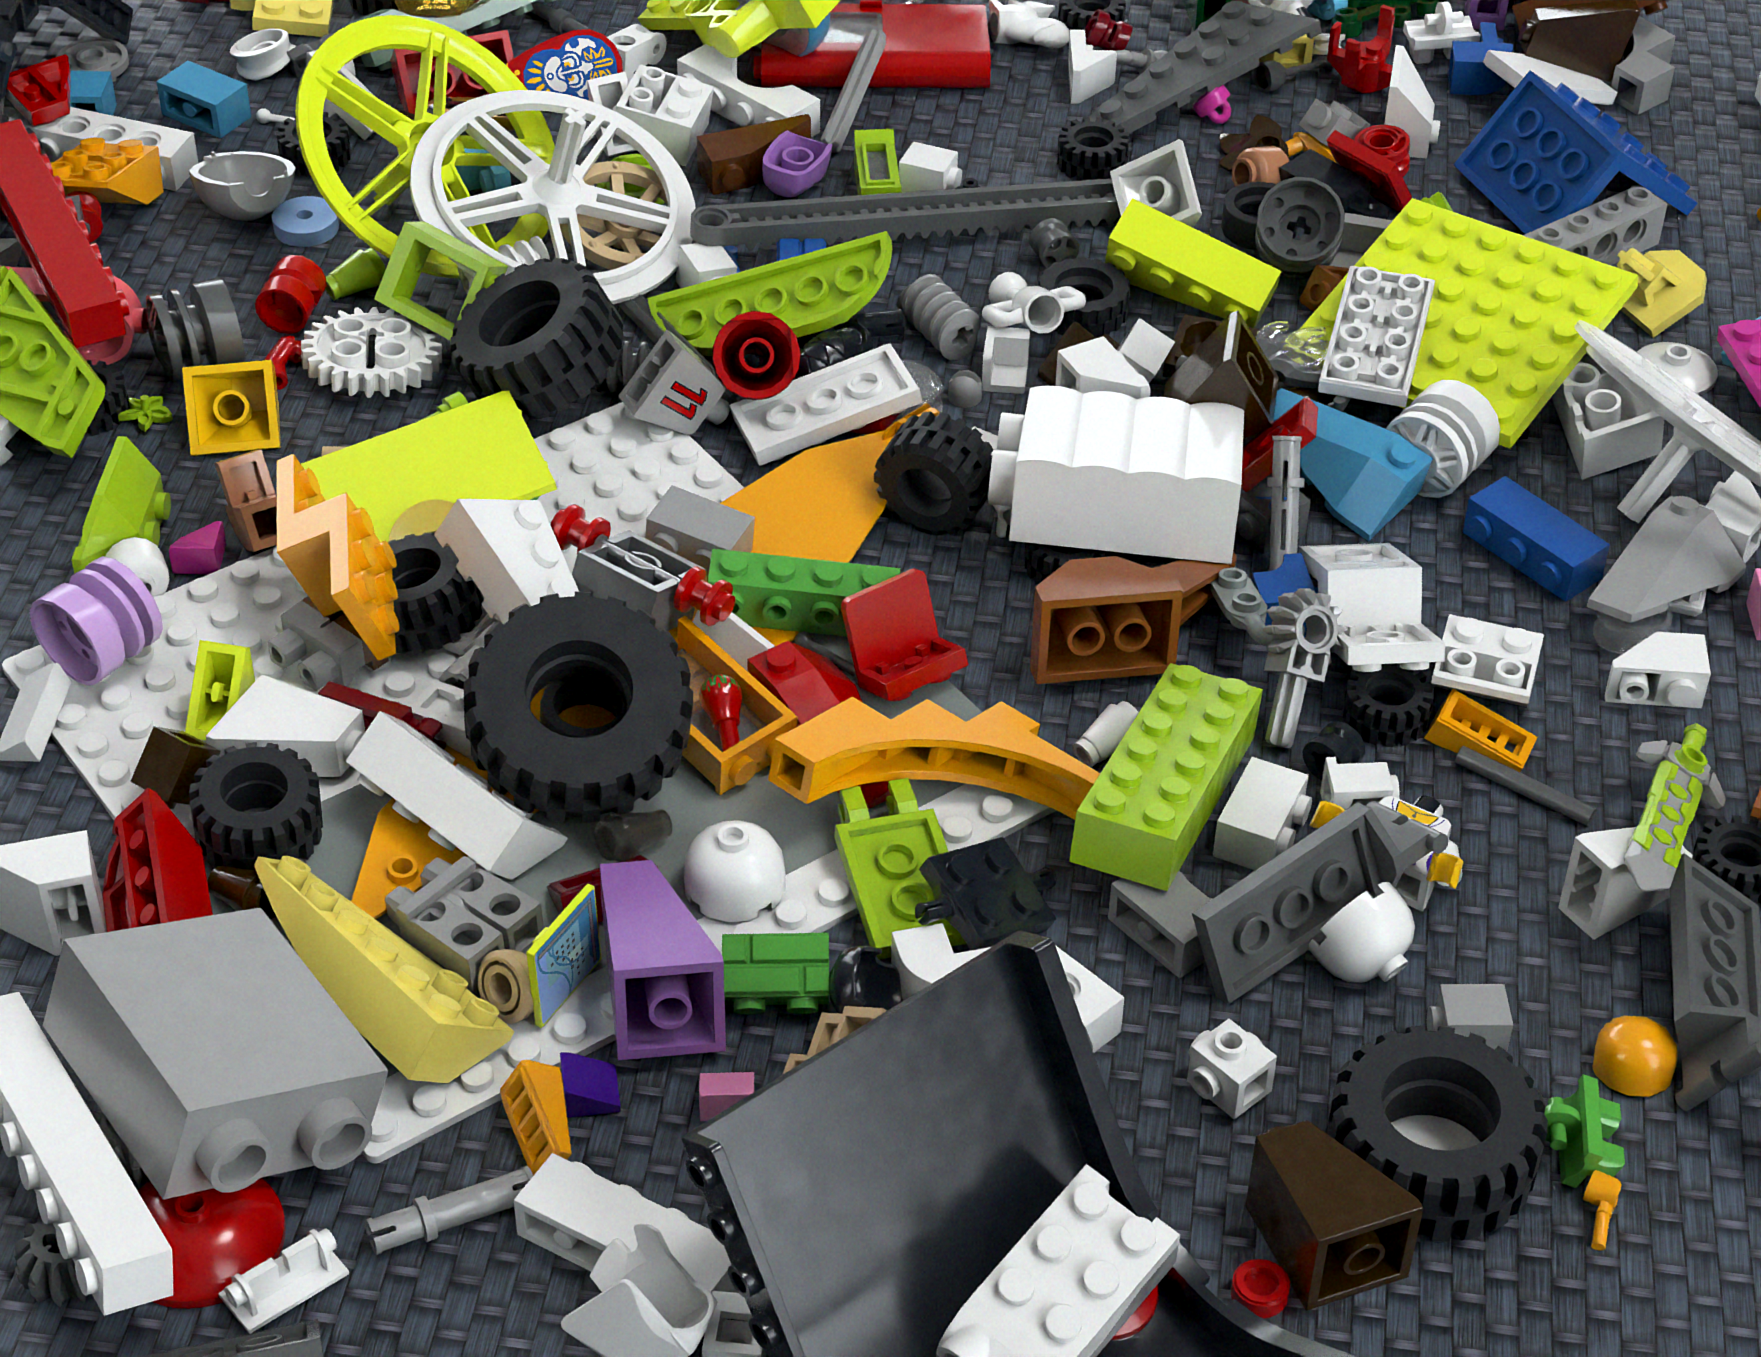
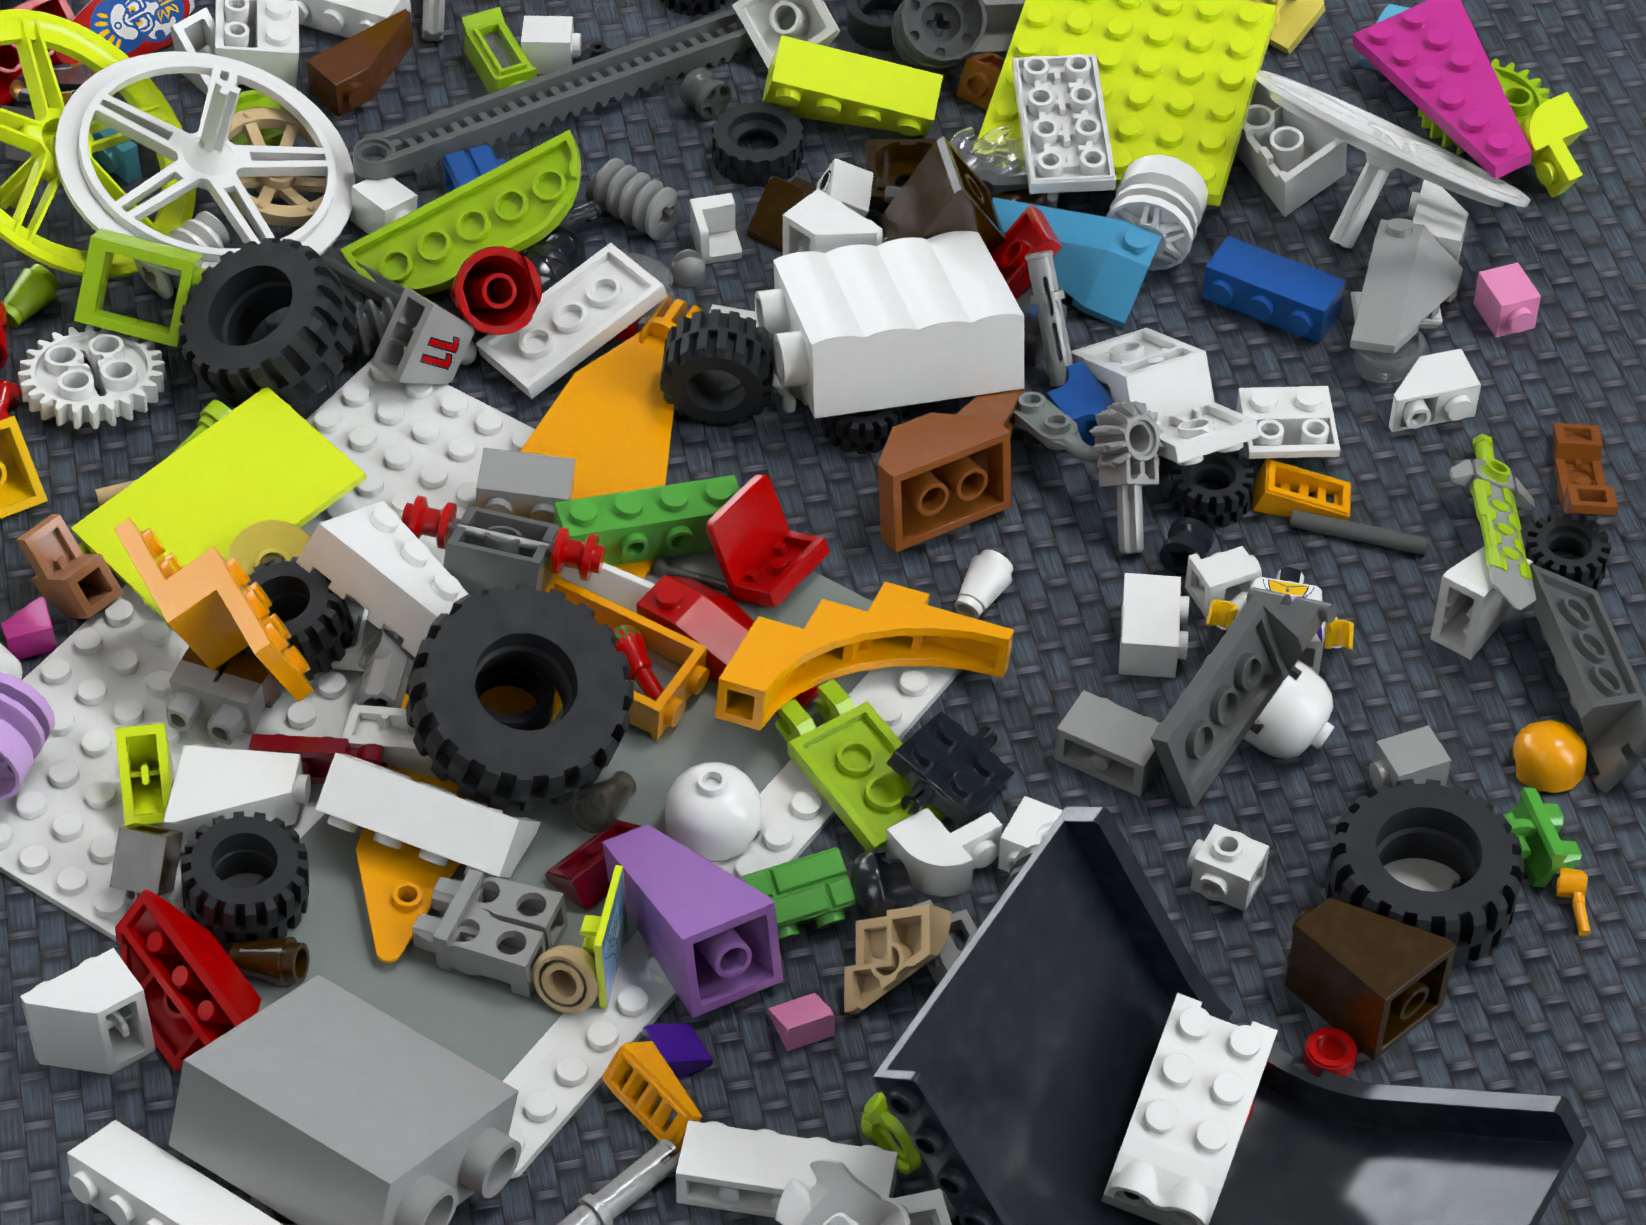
camera: 20 degrees left, 5 degrees up
light yellow wedge [254,856,515,1083] -> none
medium lavender piece [762,130,833,197] -> none
white piece [982,272,1086,333] -> none
lime brick [1069,663,1263,891] -> none
white dish [1637,342,1718,395] -> none

